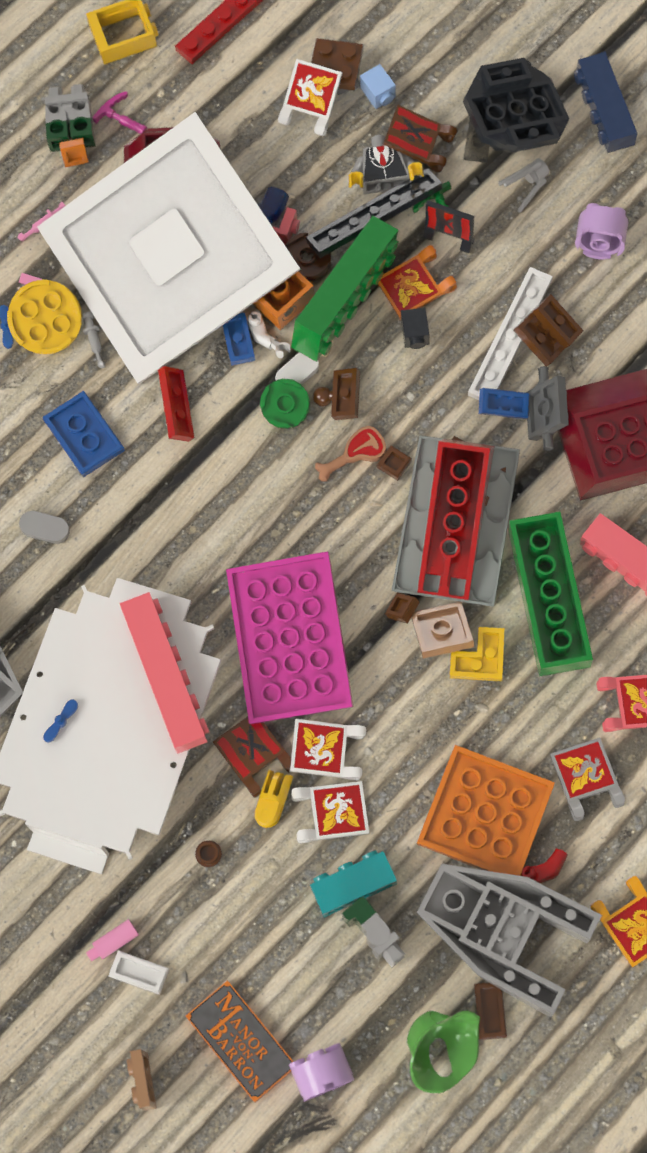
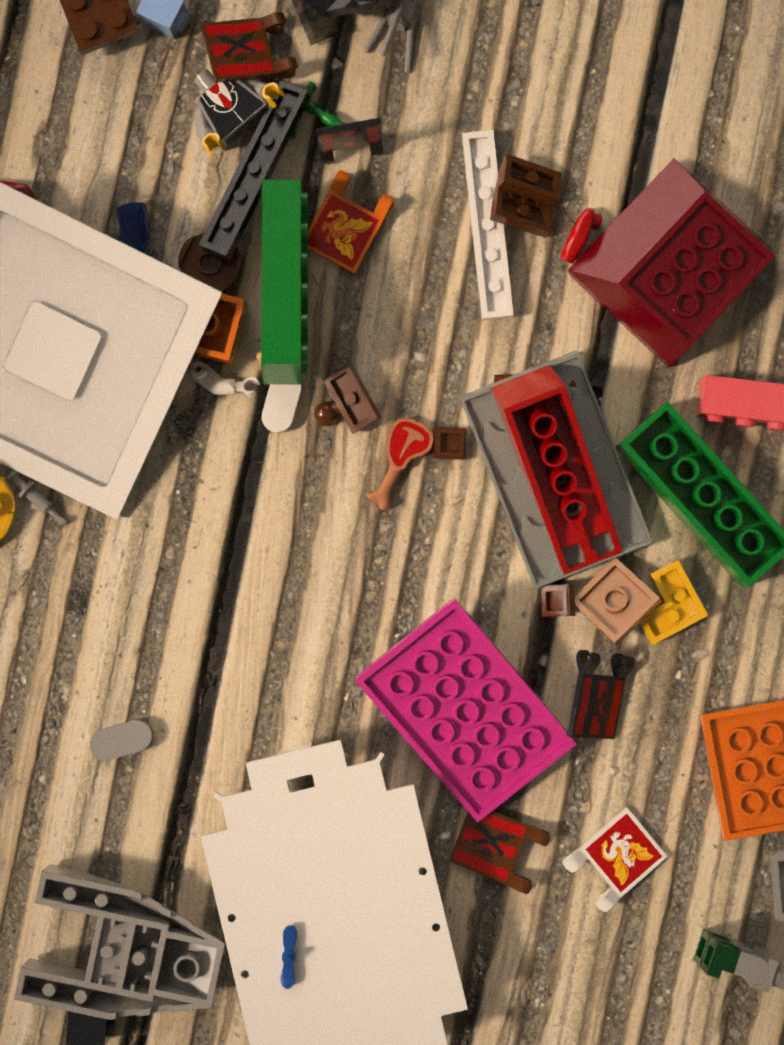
camera: 40 degrees left, 15 degrees up
blue tile [42,391,125,478] -> none
coral brick [119,592,210,754] -> none
red plate [158,366,195,442] -> none
reddish brown plate [195,840,222,868] -> none
blue plate [222,312,256,366] -> none
yellow arm [254,770,293,828] -> none
green tile [260,378,310,429] -> none
coral bracket [272,207,300,245] -> none
flag [278,59,342,136] -> none
flag [290,719,366,781] -> none
teal brick [310,850,397,918] -> none
black brick [401,307,430,349] -> none
blue plate [478,388,529,419] -> none
dark grey plate [526,366,568,451] -> none
lavender brick [575,203,628,260] -> none
none -> red arm [560,208,602,264]
none -> black flag [567,650,635,739]

